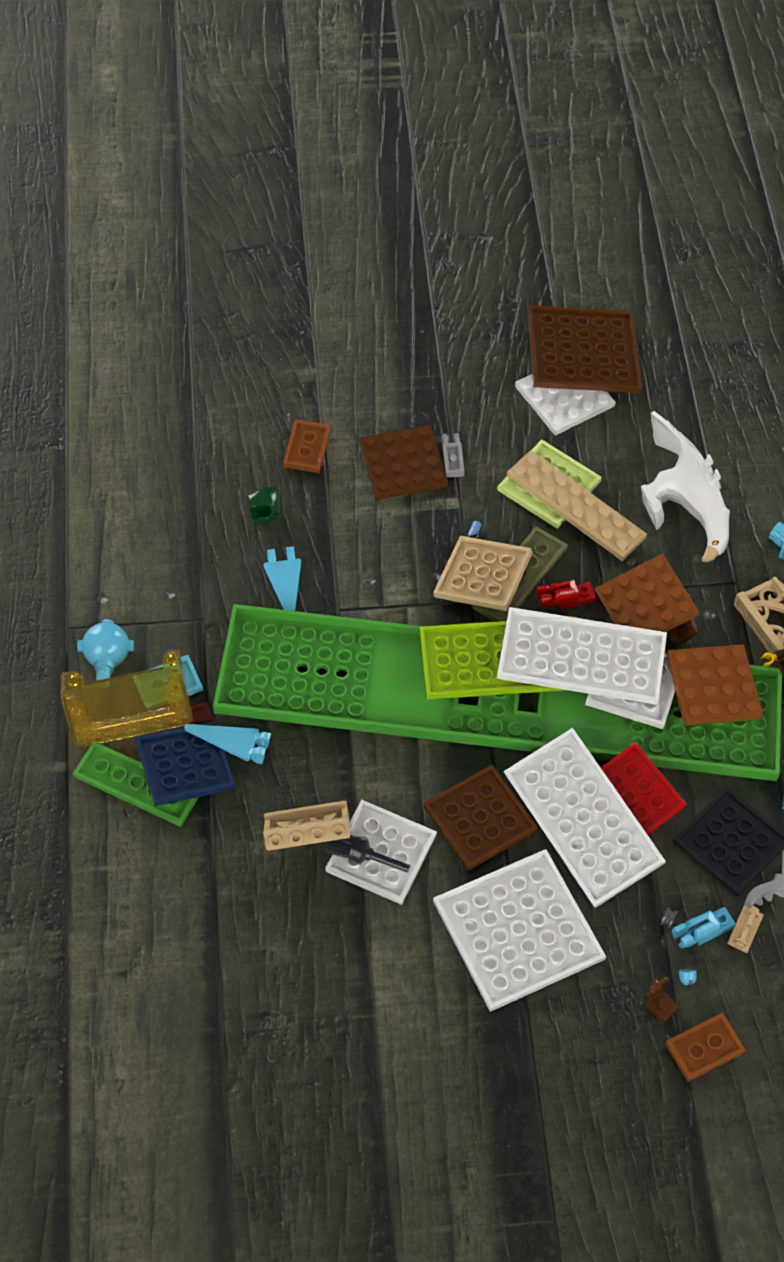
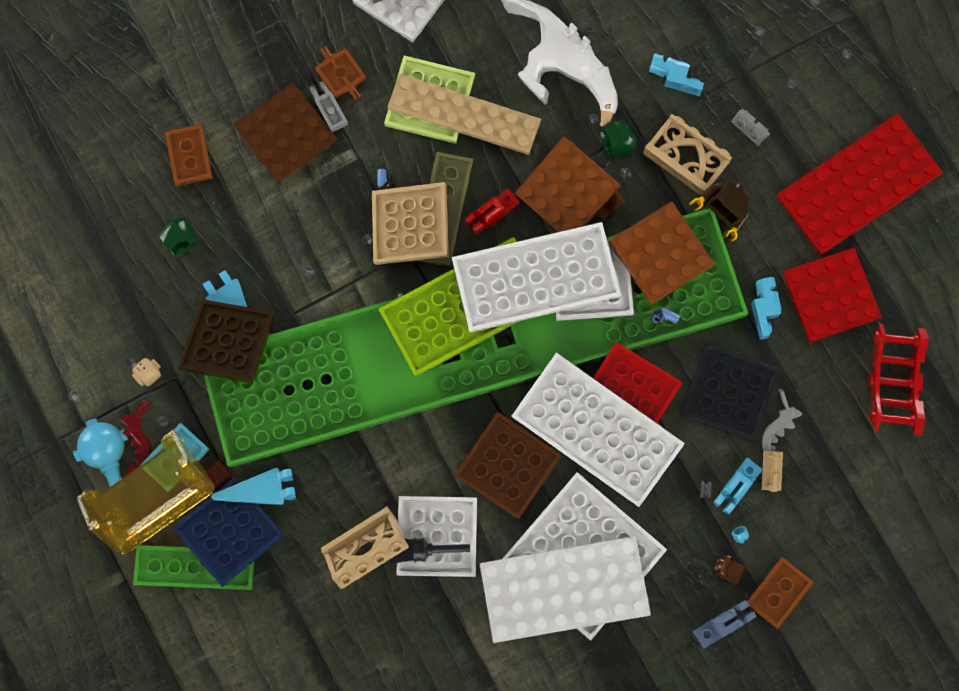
camera: 20 degrees left, 20 degrees up
none -> dark red piece [120,399,151,475]
none -> tan head [132,358,161,387]
none -> dark brown plate [178,299,275,384]
none -> dark orange plate [315,46,366,100]
none -> white plate [480,536,651,643]
none -> dark green piece [599,120,637,157]
none -> arm [651,308,680,324]
none -> sand blue plate [692,600,756,649]

